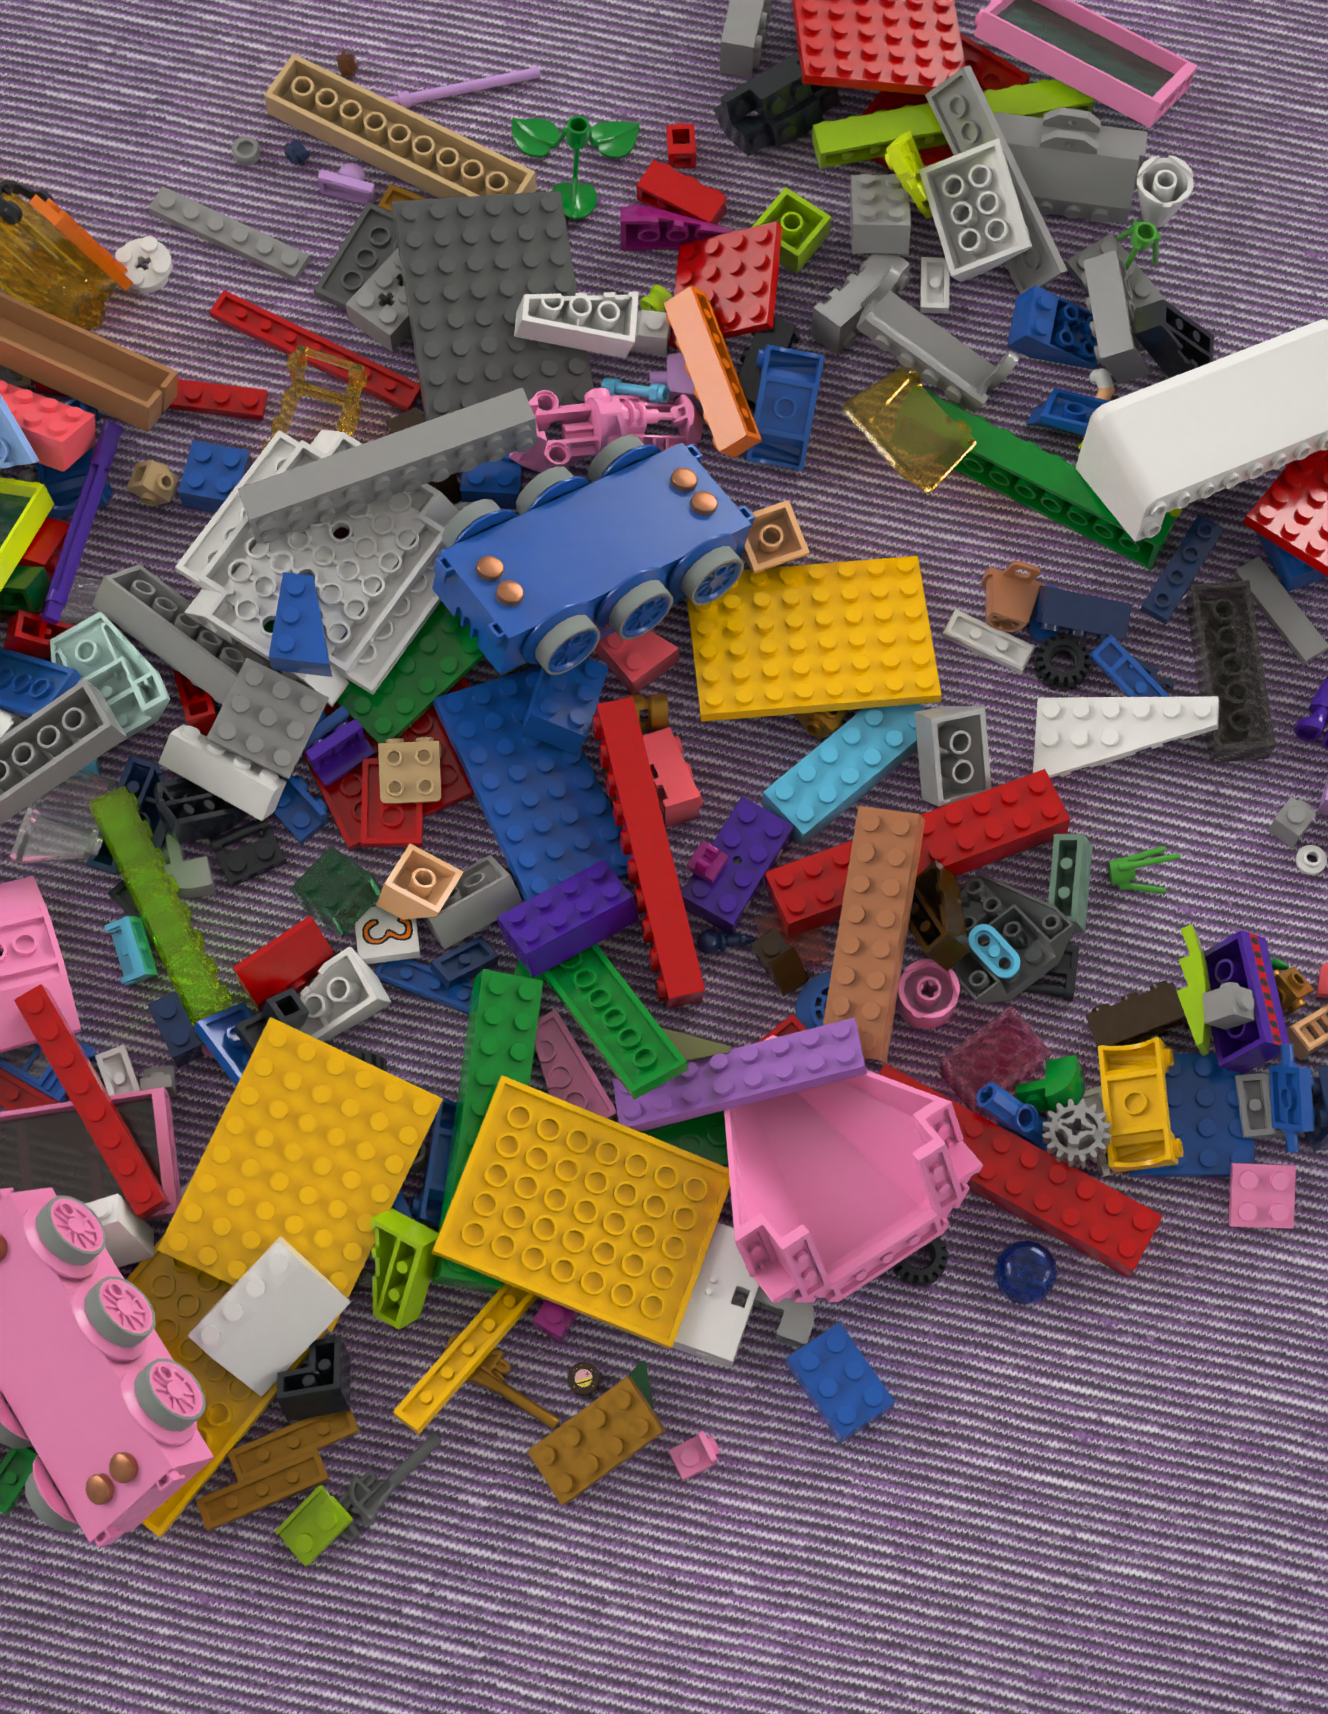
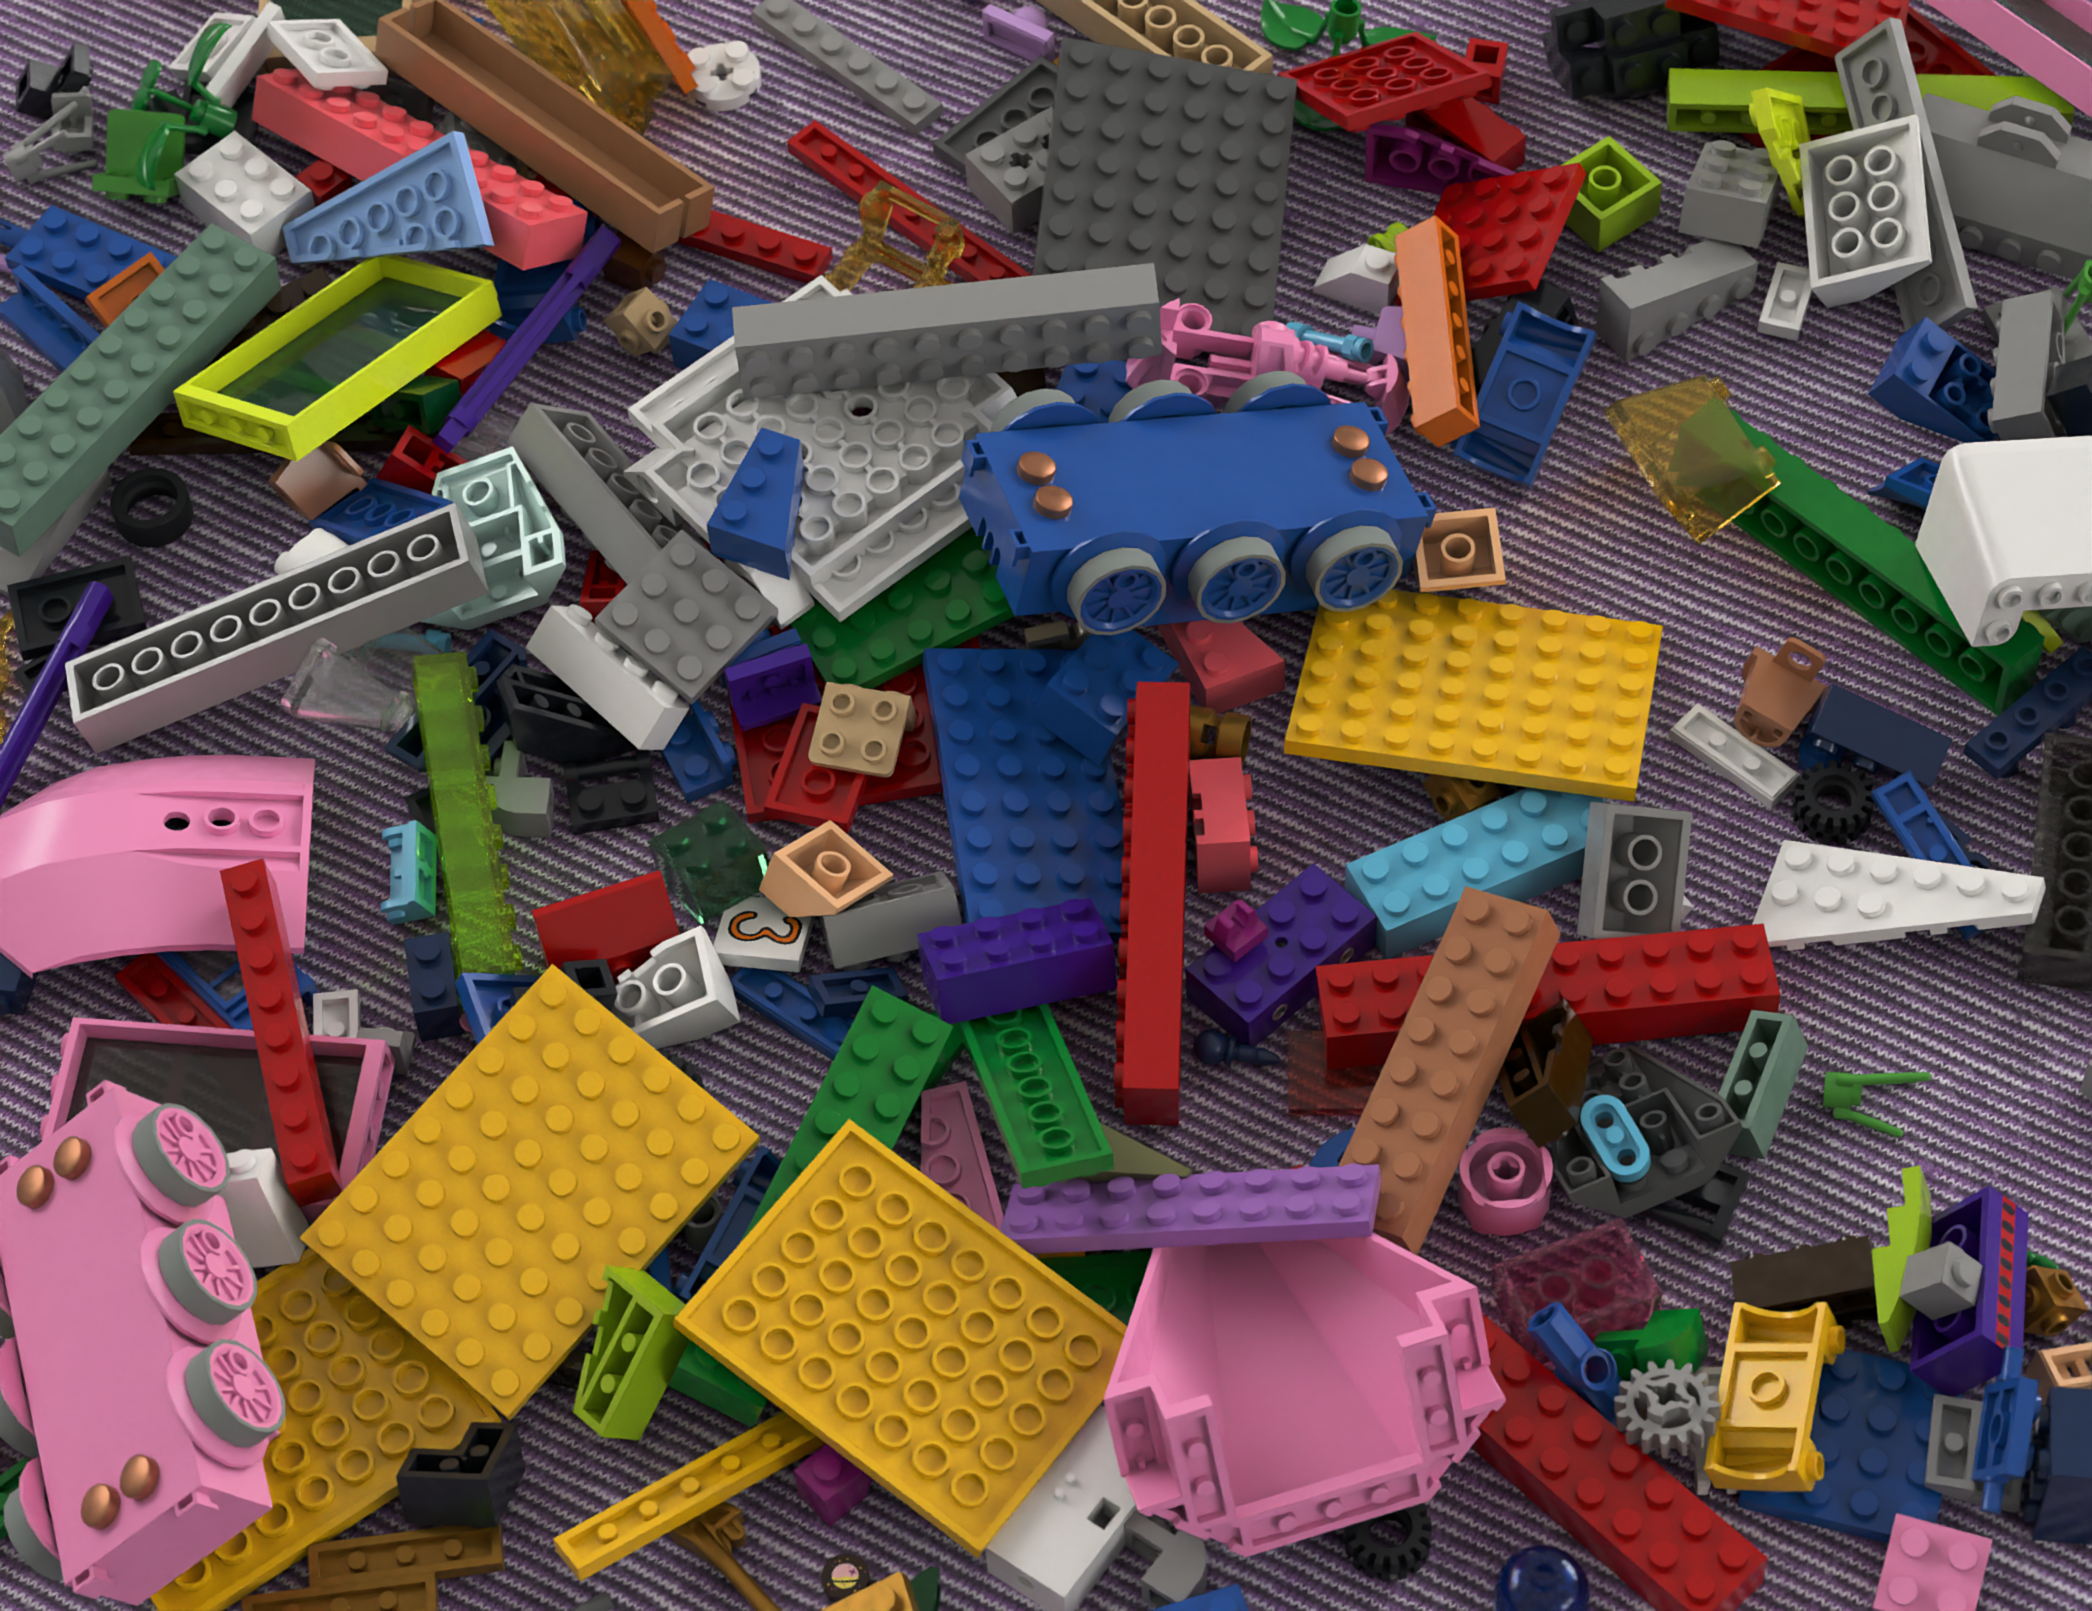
camera: 20 degrees right, 15 degrees down
white slope [188,1236,351,1397] -> none
white wedge [514,292,639,358] -> none
dark brown slope [750,928,809,997] -> none
light grey piece [856,265,1019,413] -> none
none -> reddish brown brick [603,230,666,292]
none -> red plate [1277,32,1491,132]

